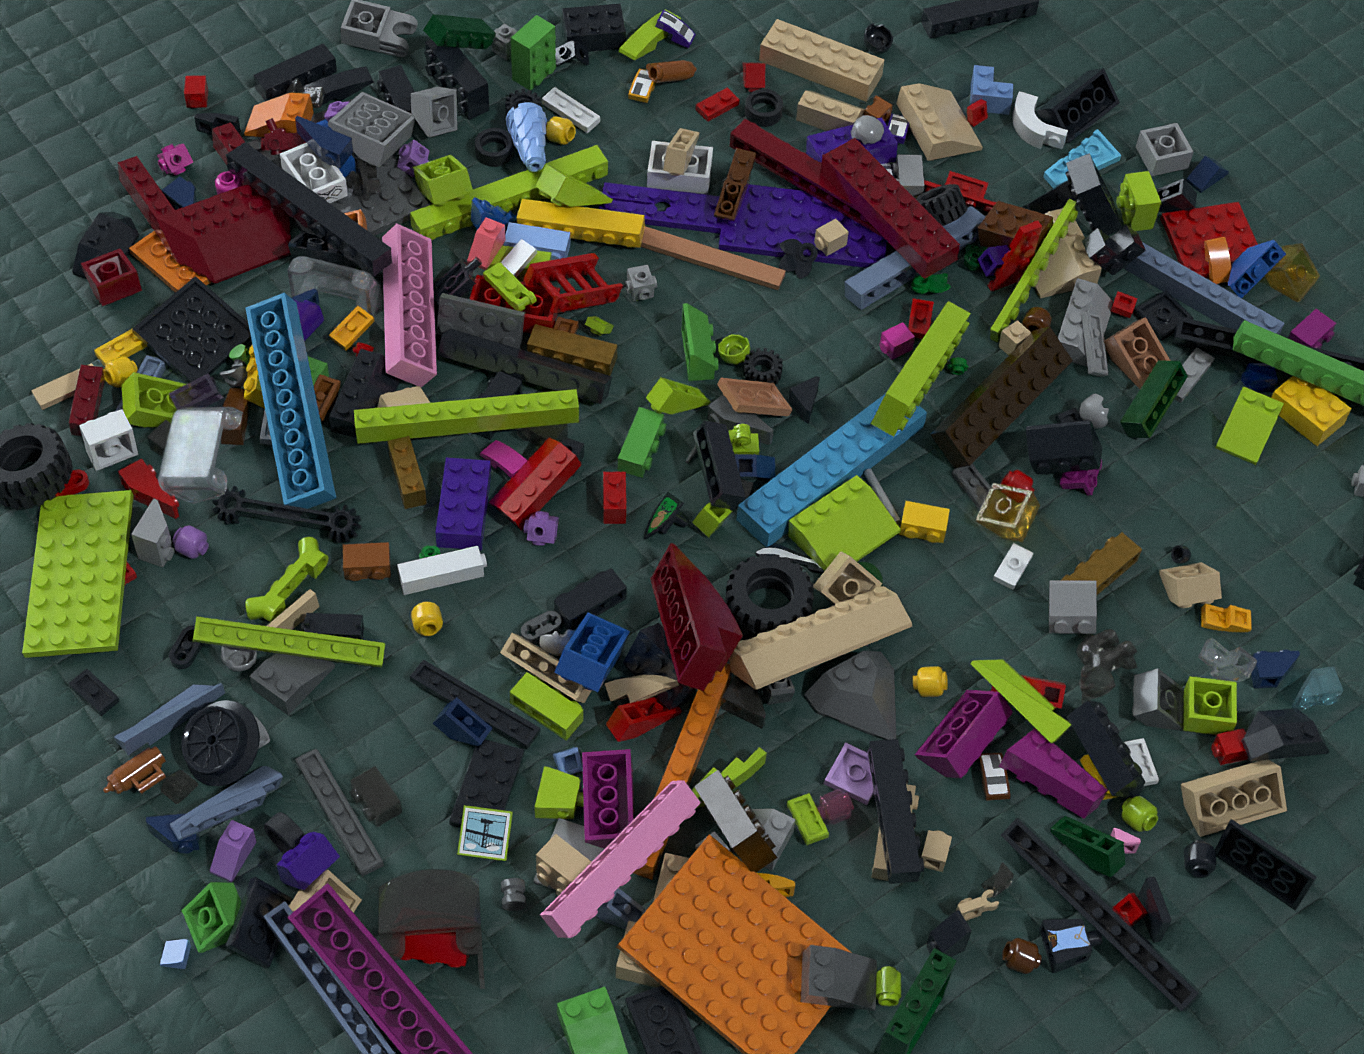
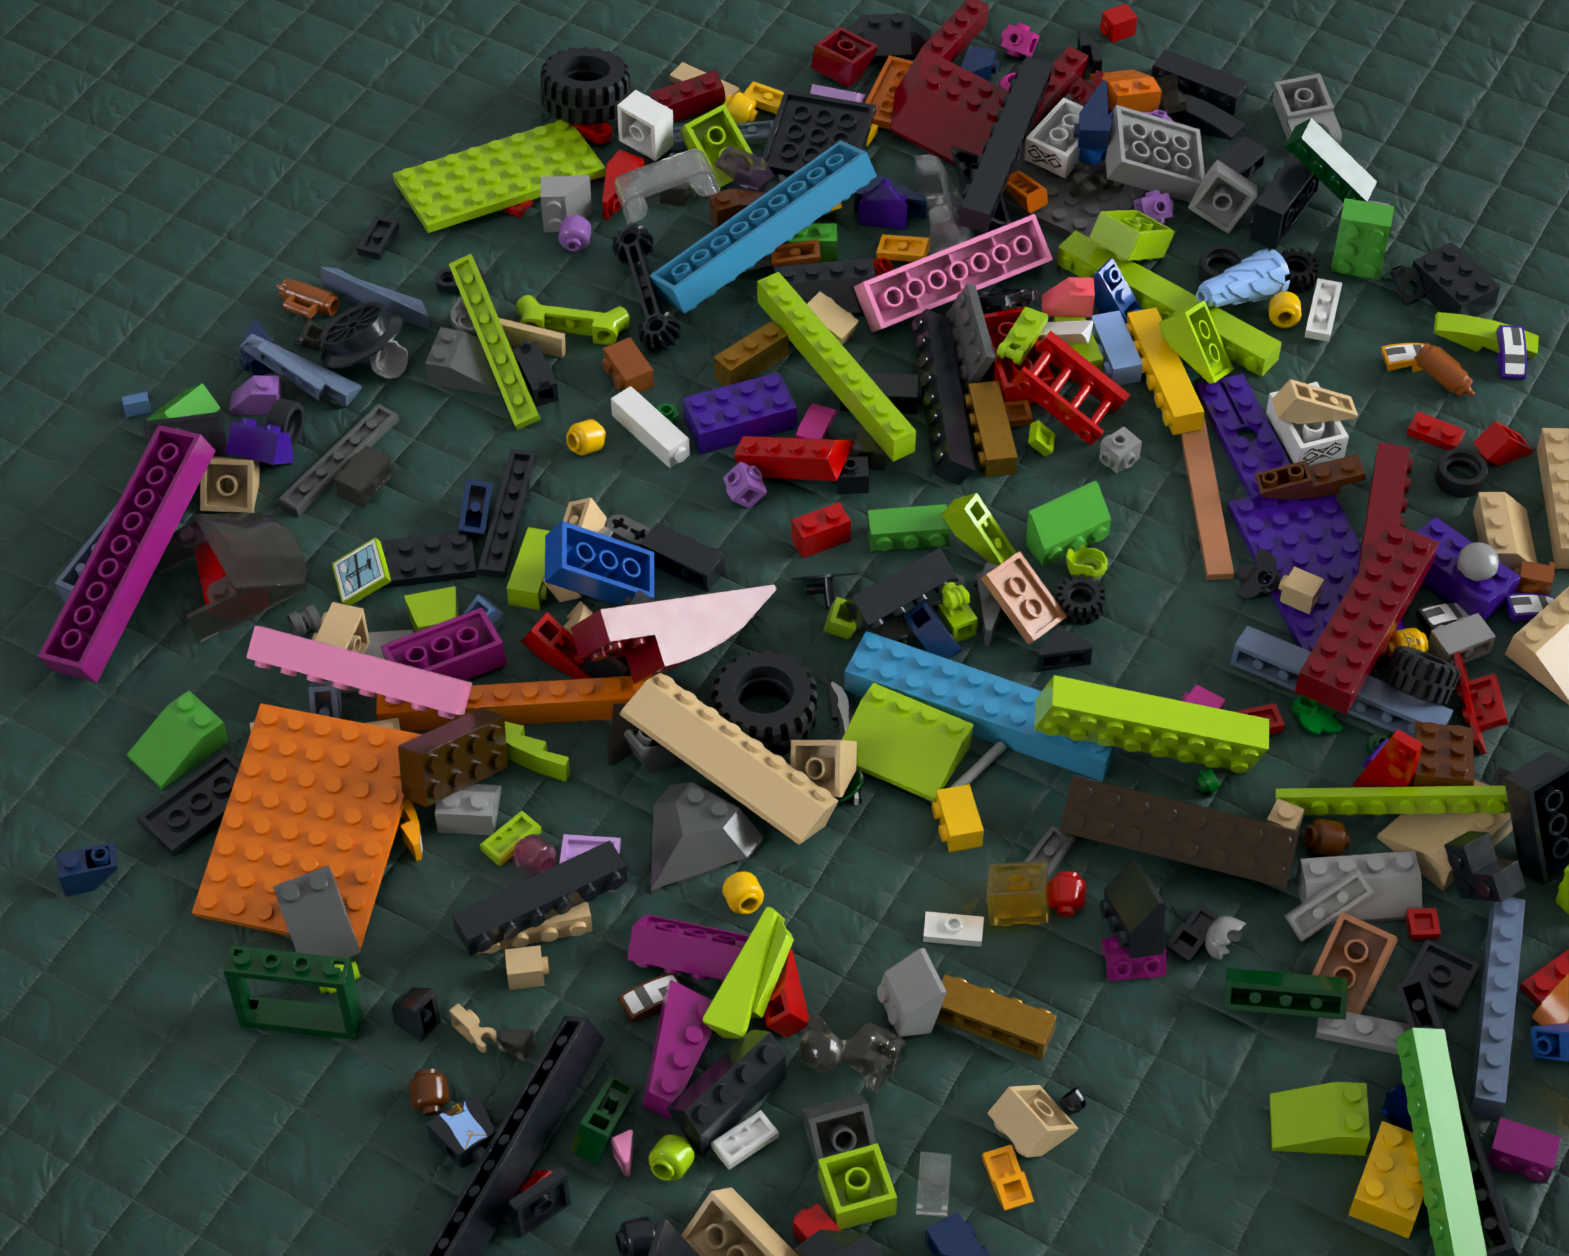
camera: 70 degrees right, 5 degrees down
none -> lavender plate [810,84,866,103]

